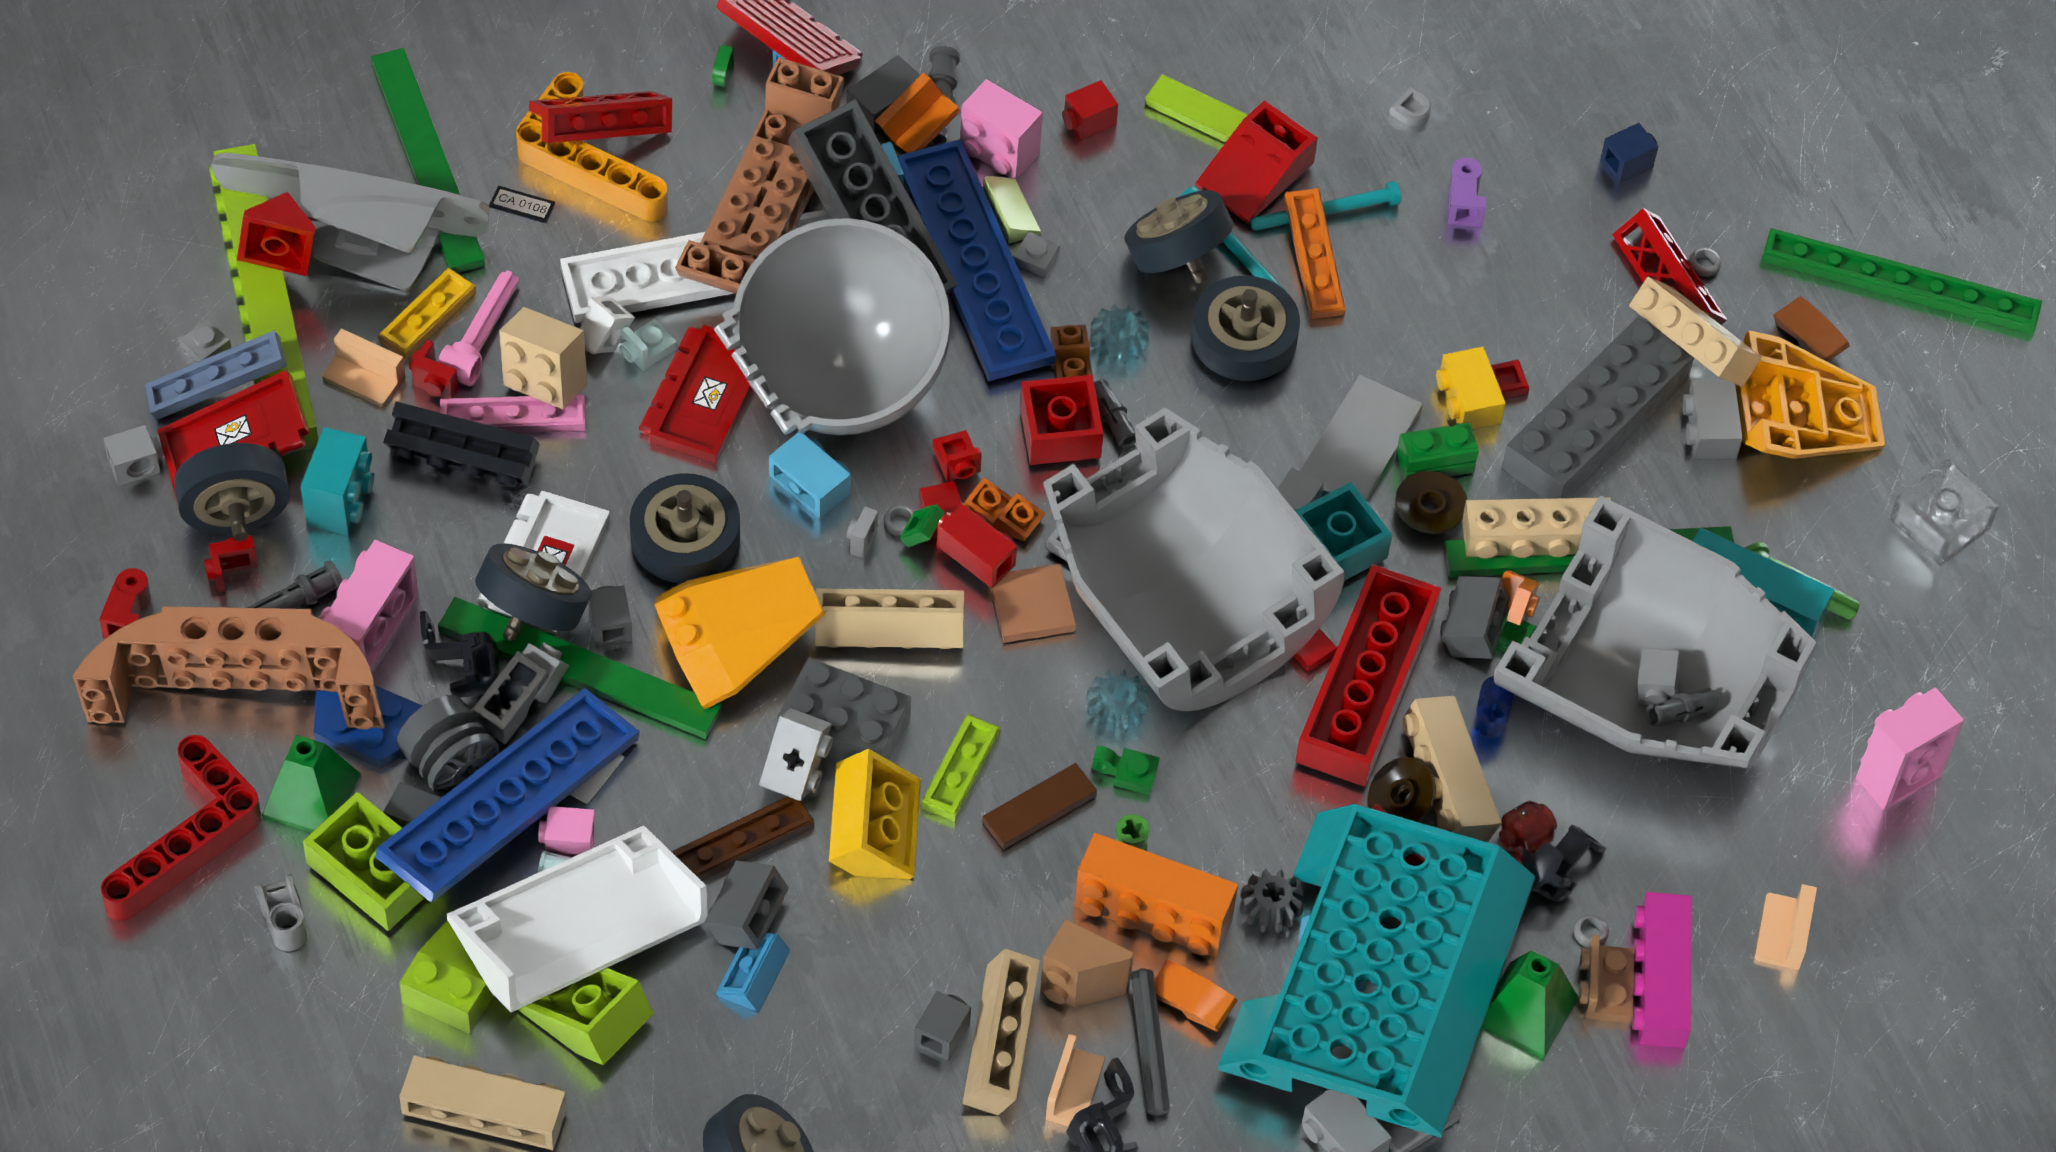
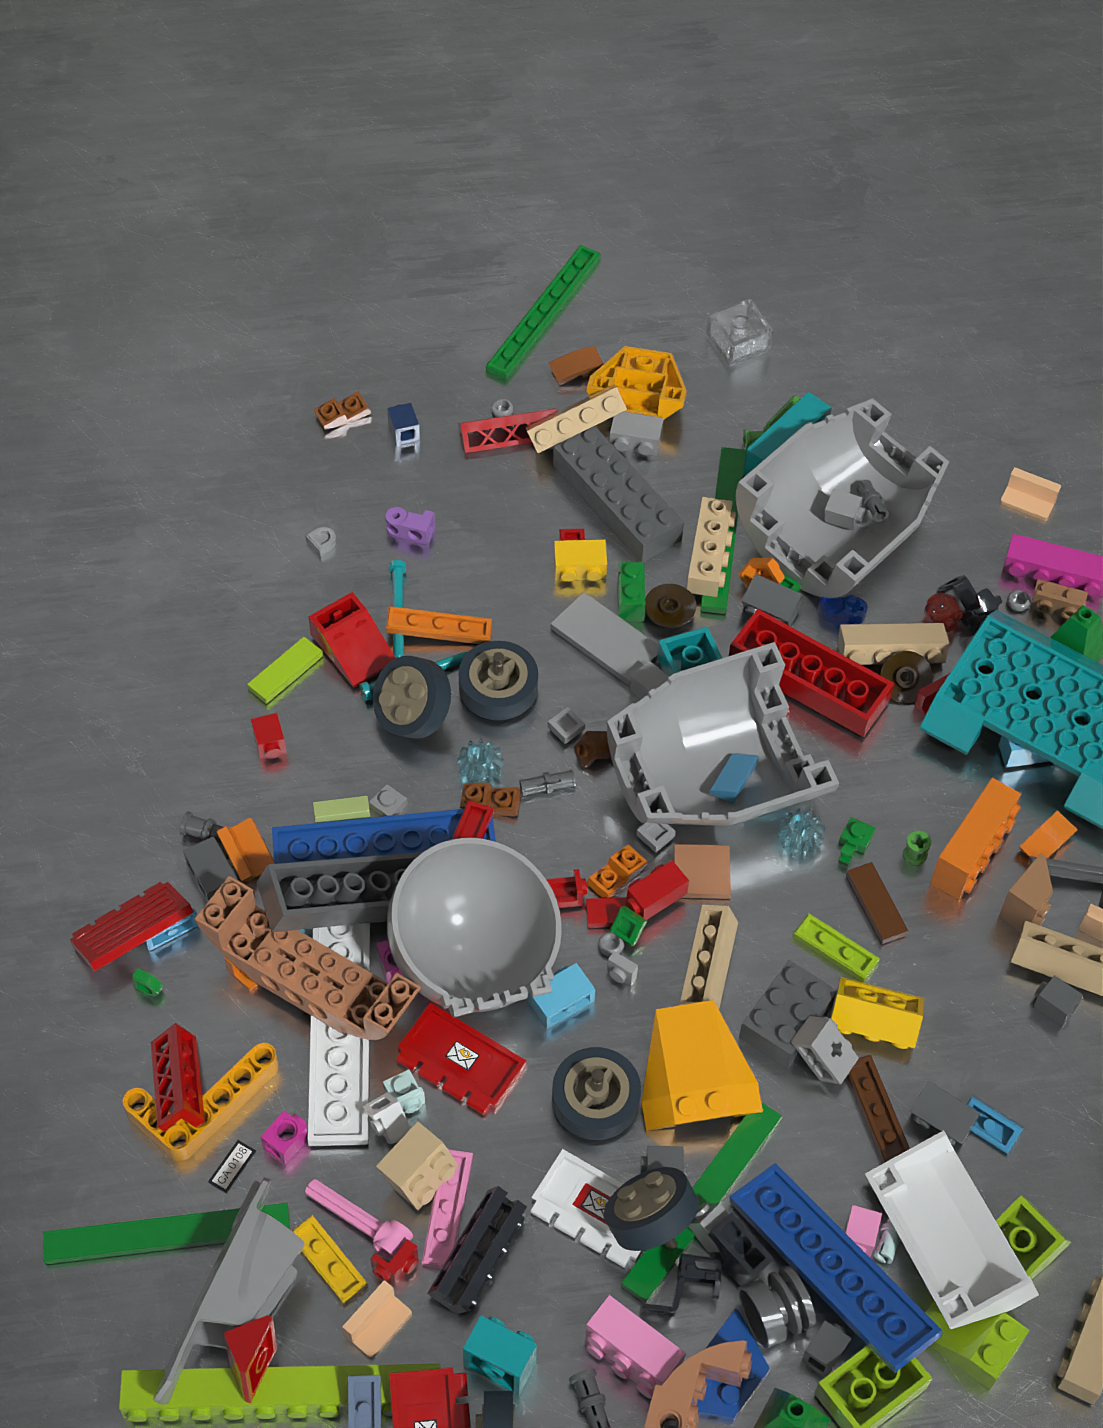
camera: 75 degrees left, 0 degrees up
bright pink brick [960,79,1043,180] -> none
red brick [1020,375,1104,465] -> none
dark grey gear [1240,868,1304,934] -> none
bright pink brick [1856,687,1964,811] -> none
none -> dark pink brick [261,1111,308,1165]
none -> dark orange slope [313,391,371,429]
none -> red tile [452,800,494,840]
none -> light grey plate [547,707,585,744]
none -> dark azure slope [709,754,759,804]

